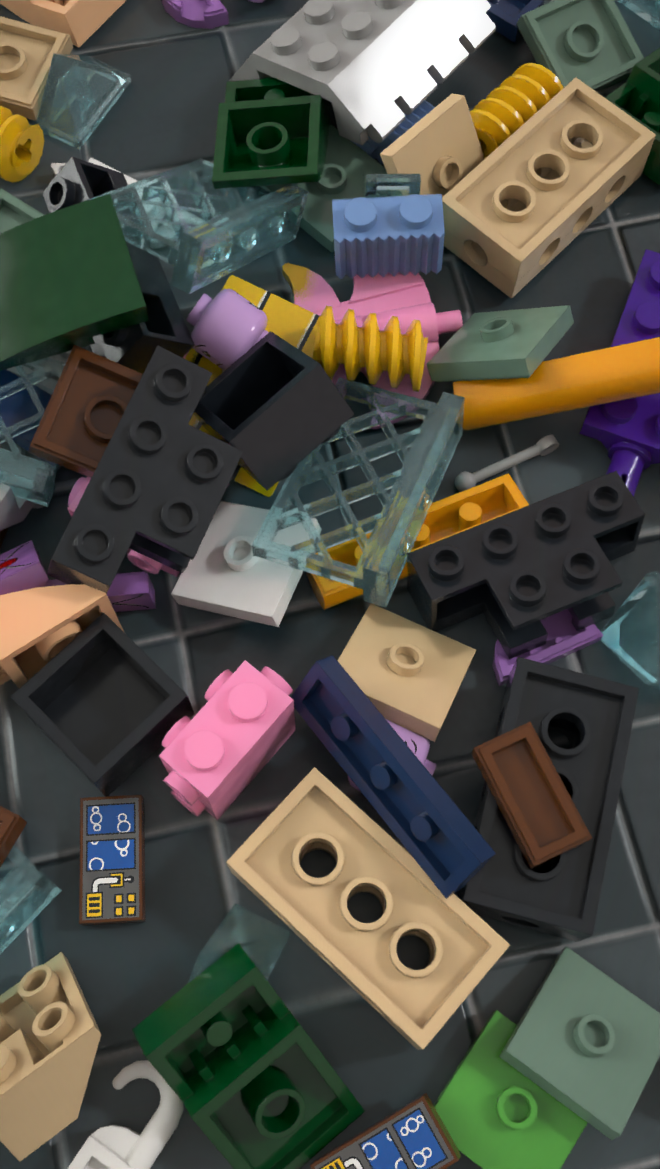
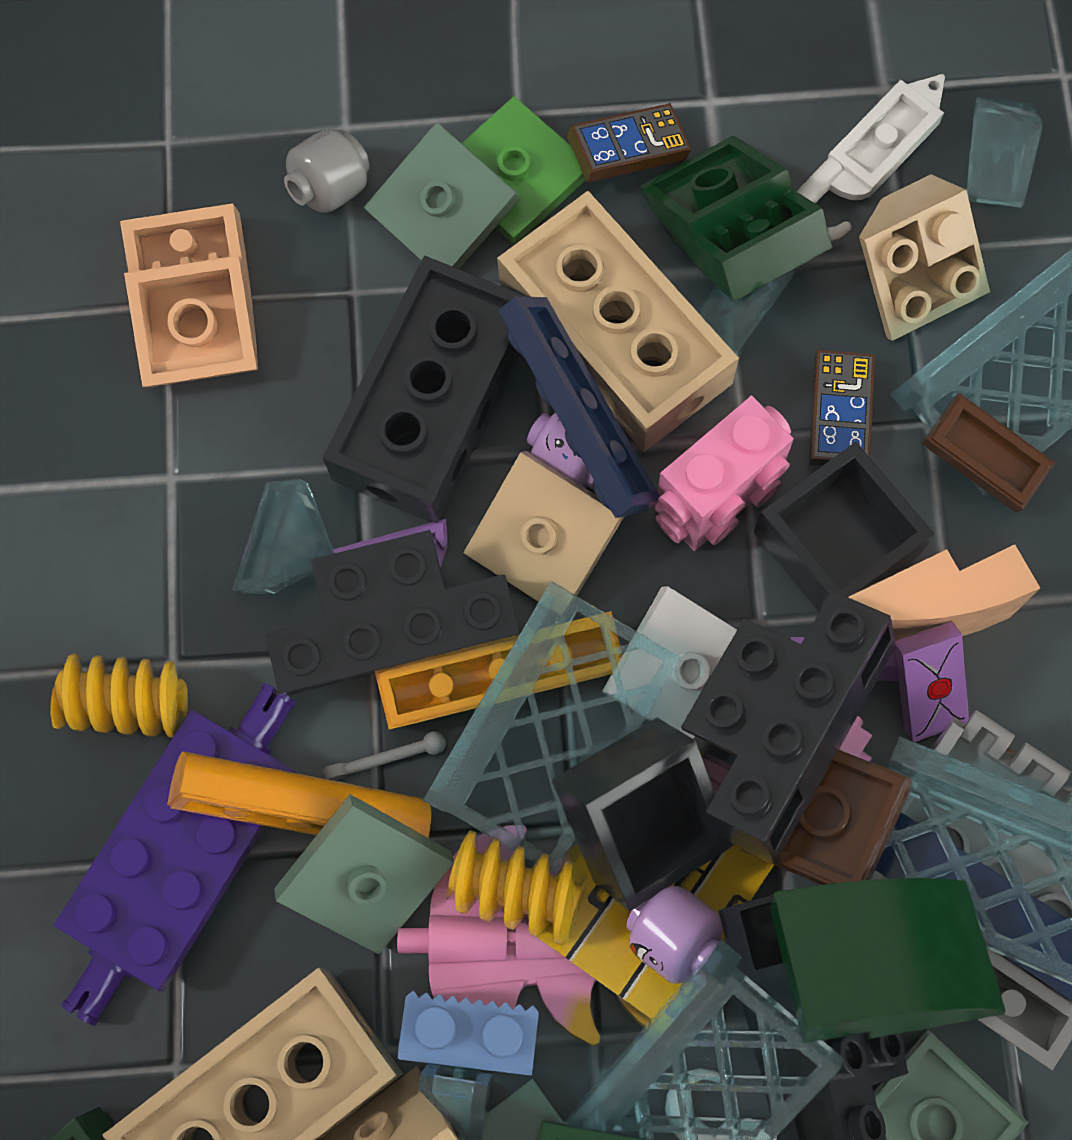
camera: 165 degrees left, 5 degrees up
reddish brown tile [471,722,592,869] -> none

